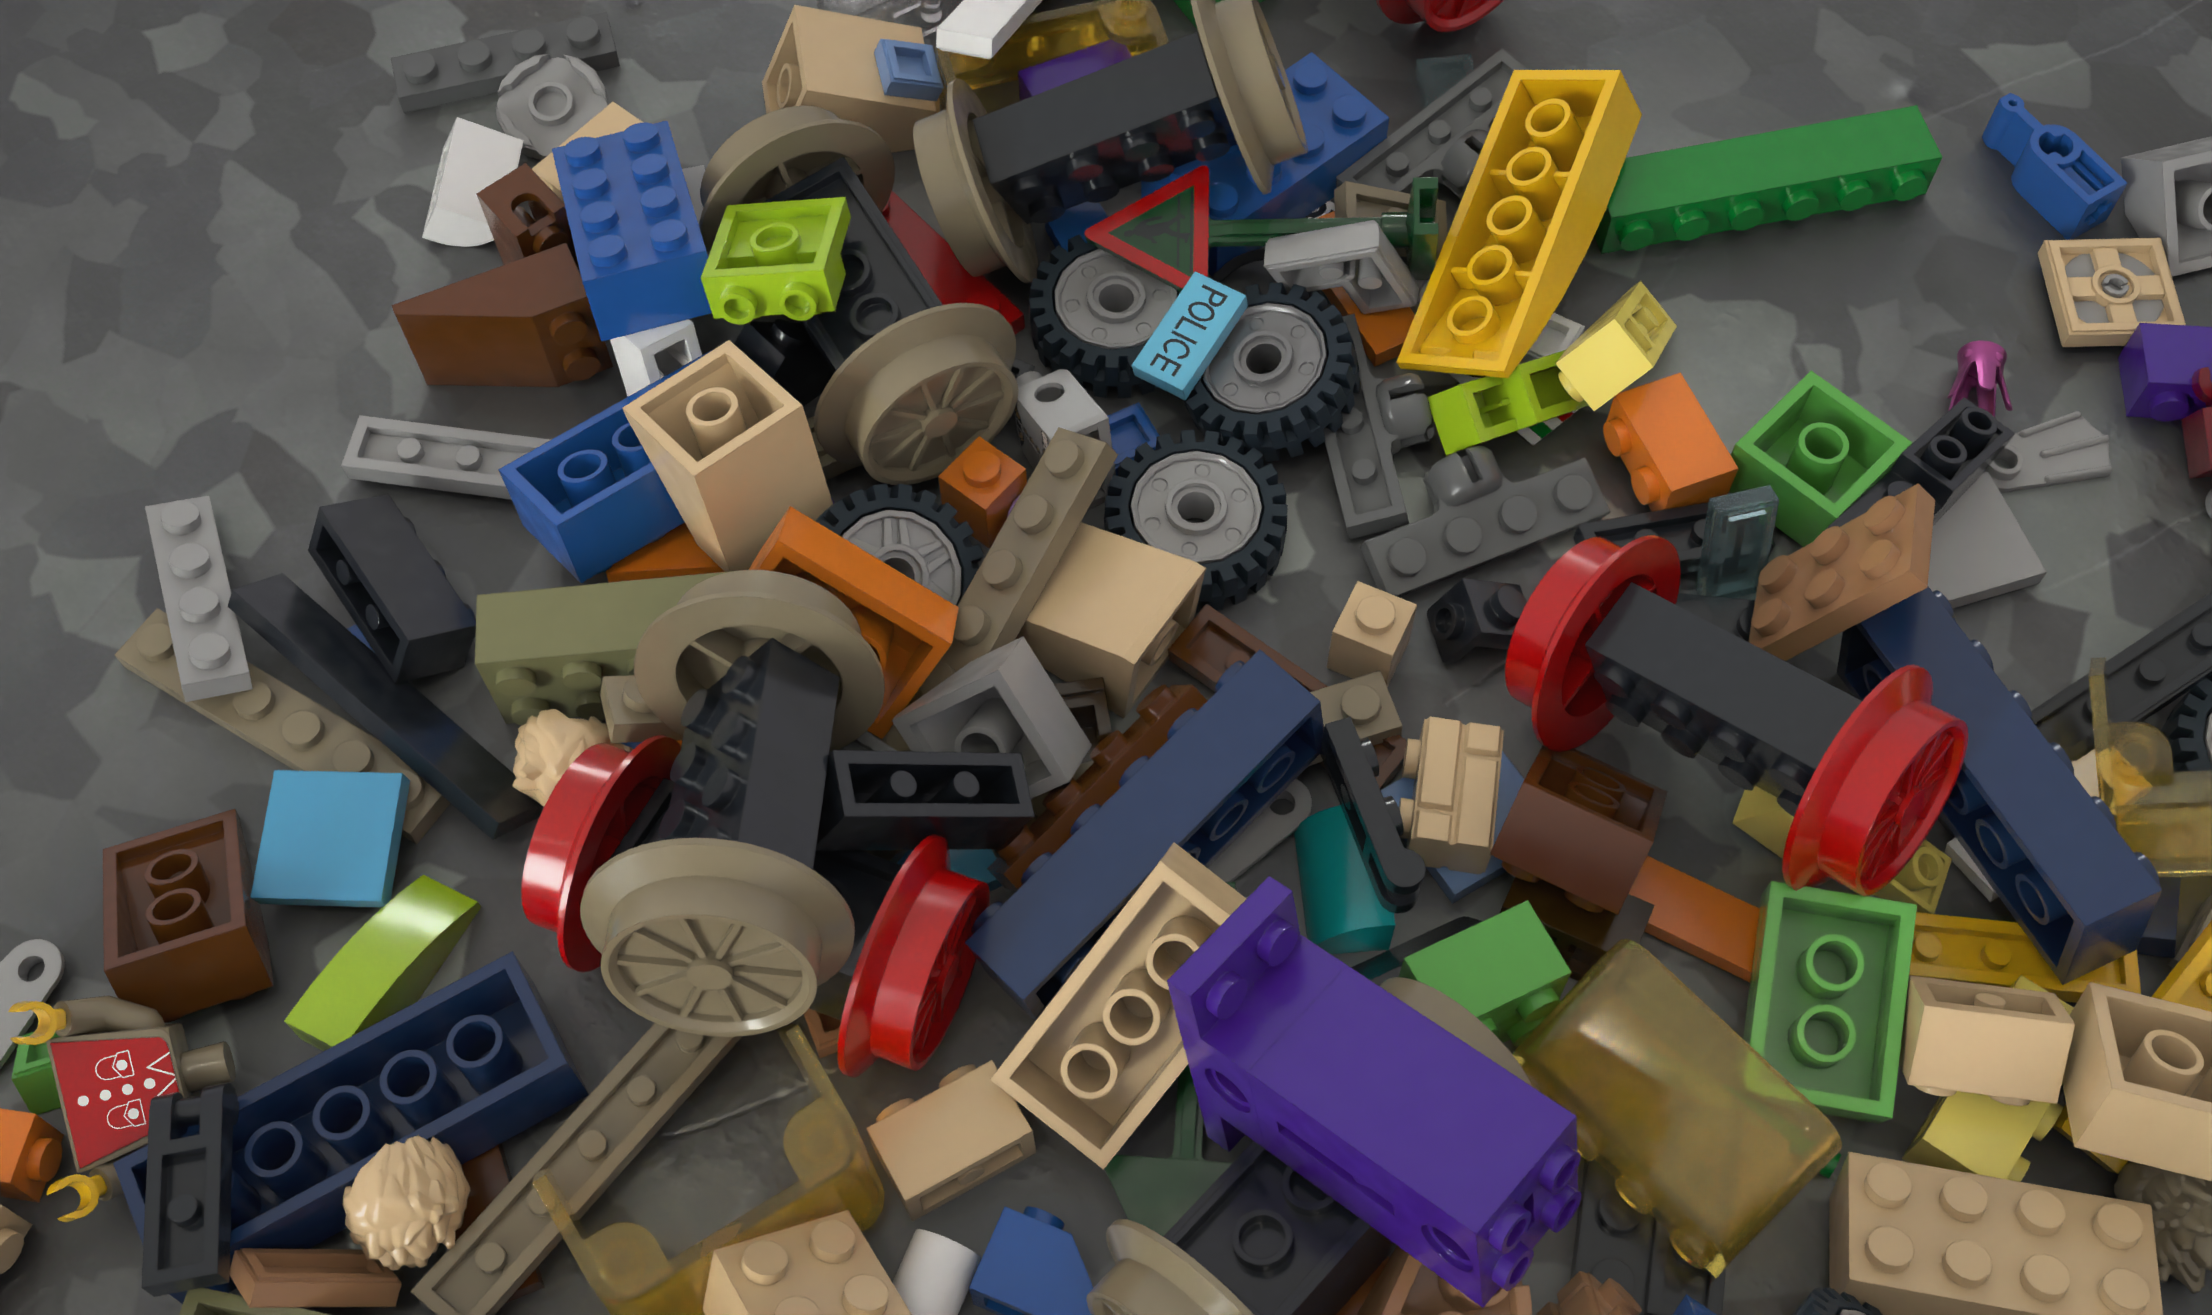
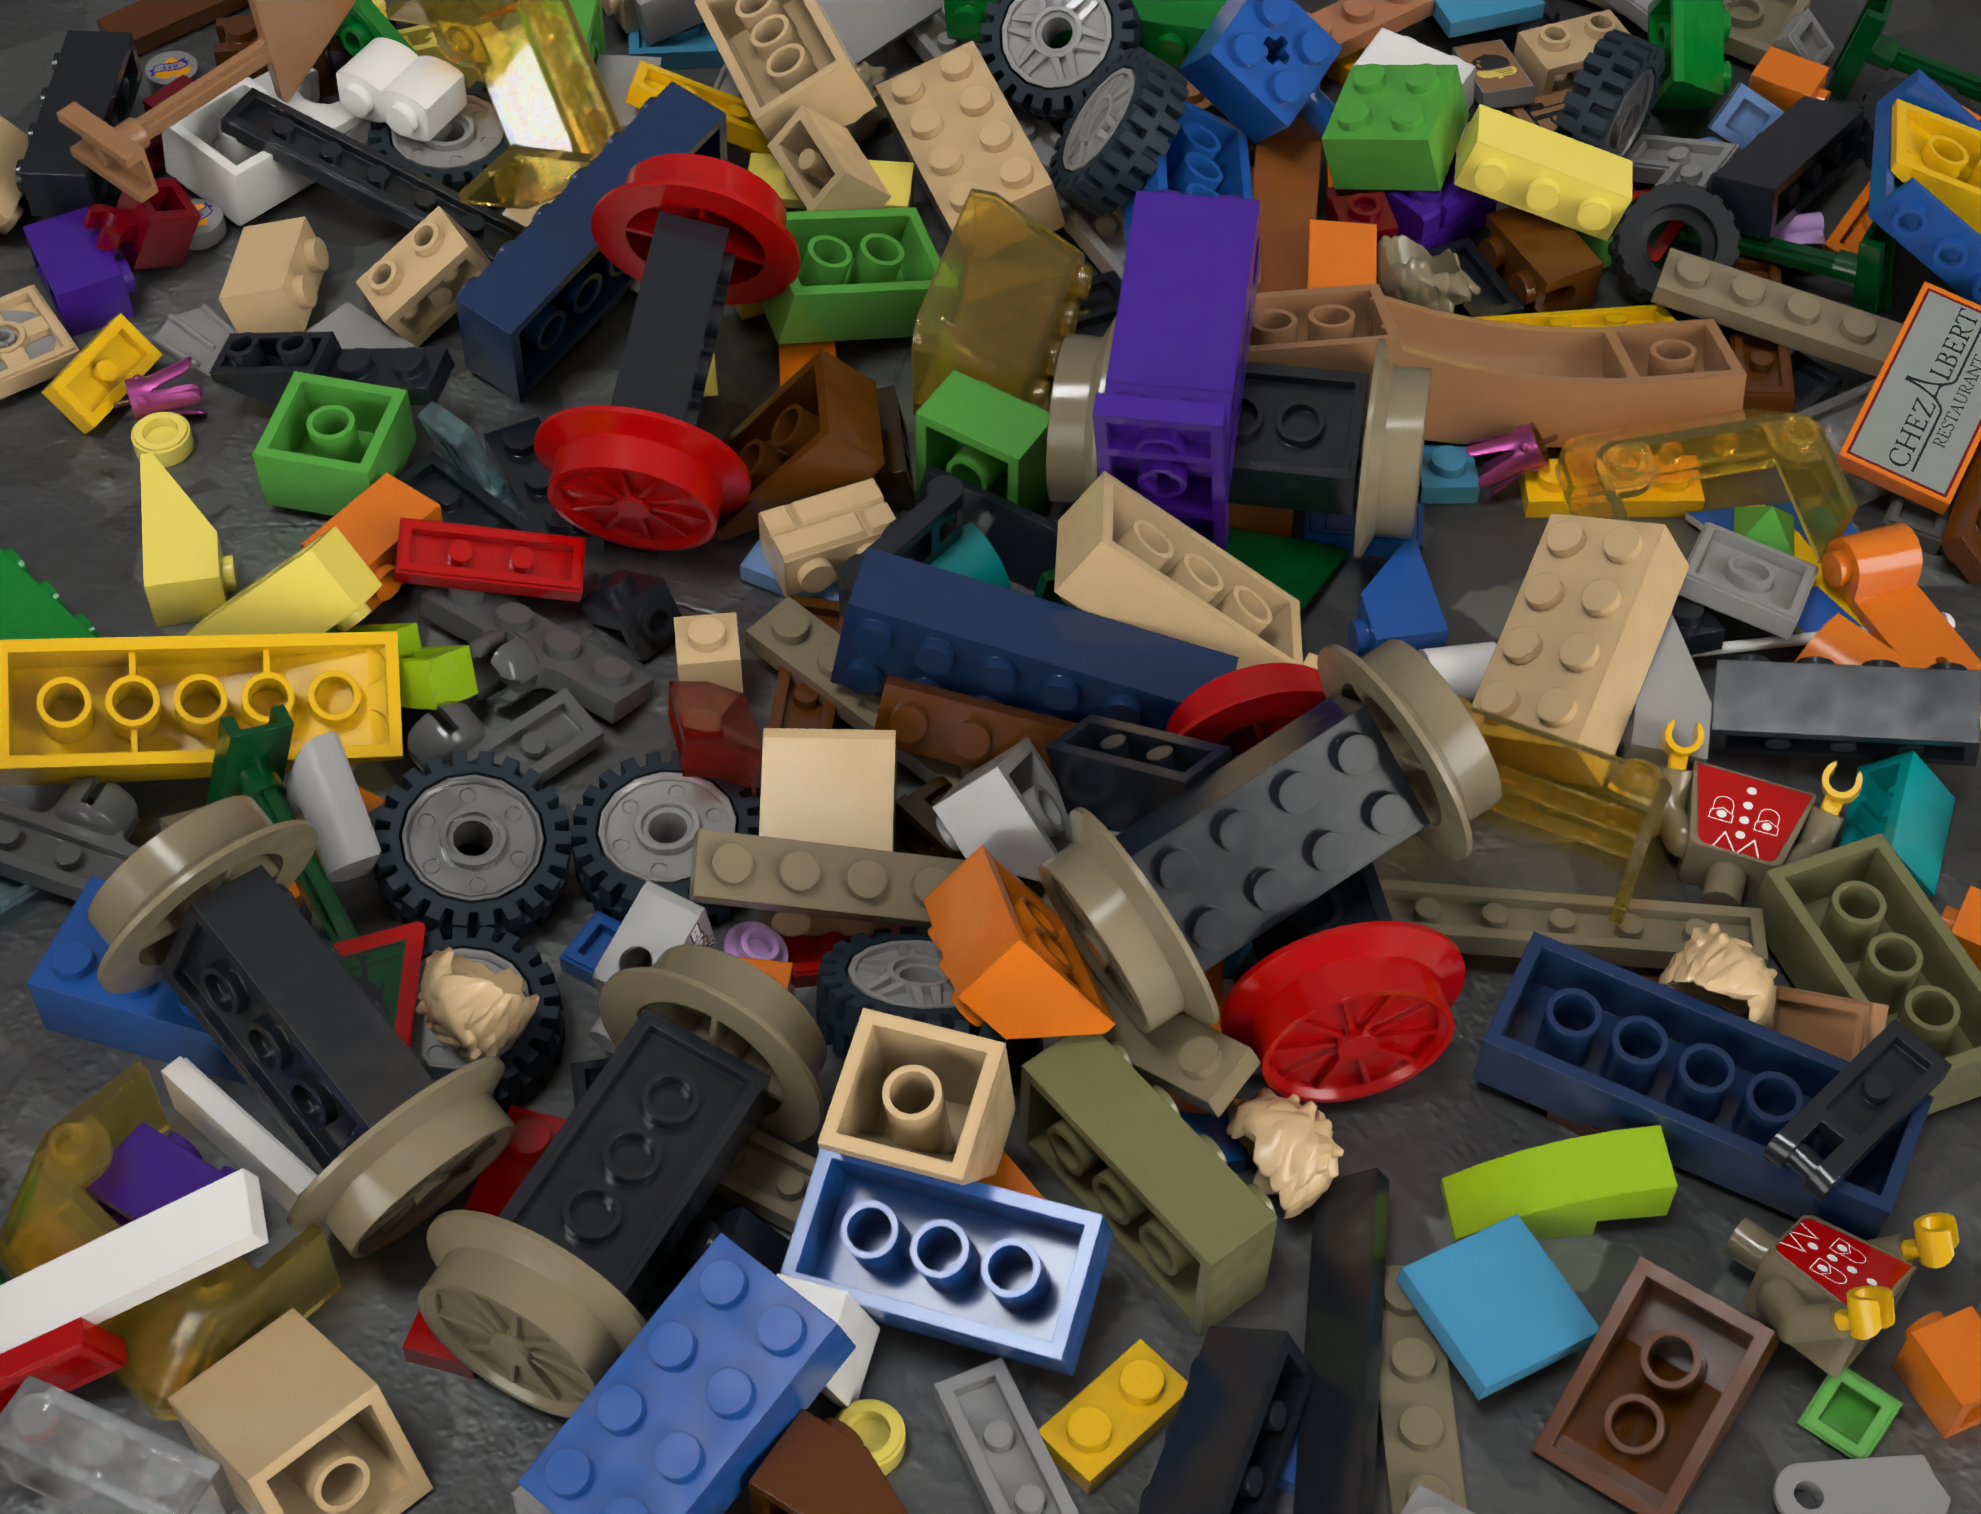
camera: 125 degrees left, 10 degrees down
lime plate [701,197,851,325] -> none
medium blue tile [874,38,944,101] -> none
medium azure tile [1132,271,1248,400] -> none
medium nougat plate [1749,484,1935,661] -> none
none -> yellow plate [41,313,163,434]
none -> light yellow tile [131,412,194,468]
none -> light yellow slope [140,453,240,627]
none -> tan brick [219,216,329,333]
none -> tan brick [356,206,491,347]
none -> red tile [394,517,586,602]
none -> tan hair [415,947,540,1062]
none -> clear red piece [667,681,763,788]
none -> light yellow tile [835,1399,906,1475]
none -> yellow plate [1038,1339,1188,1495]

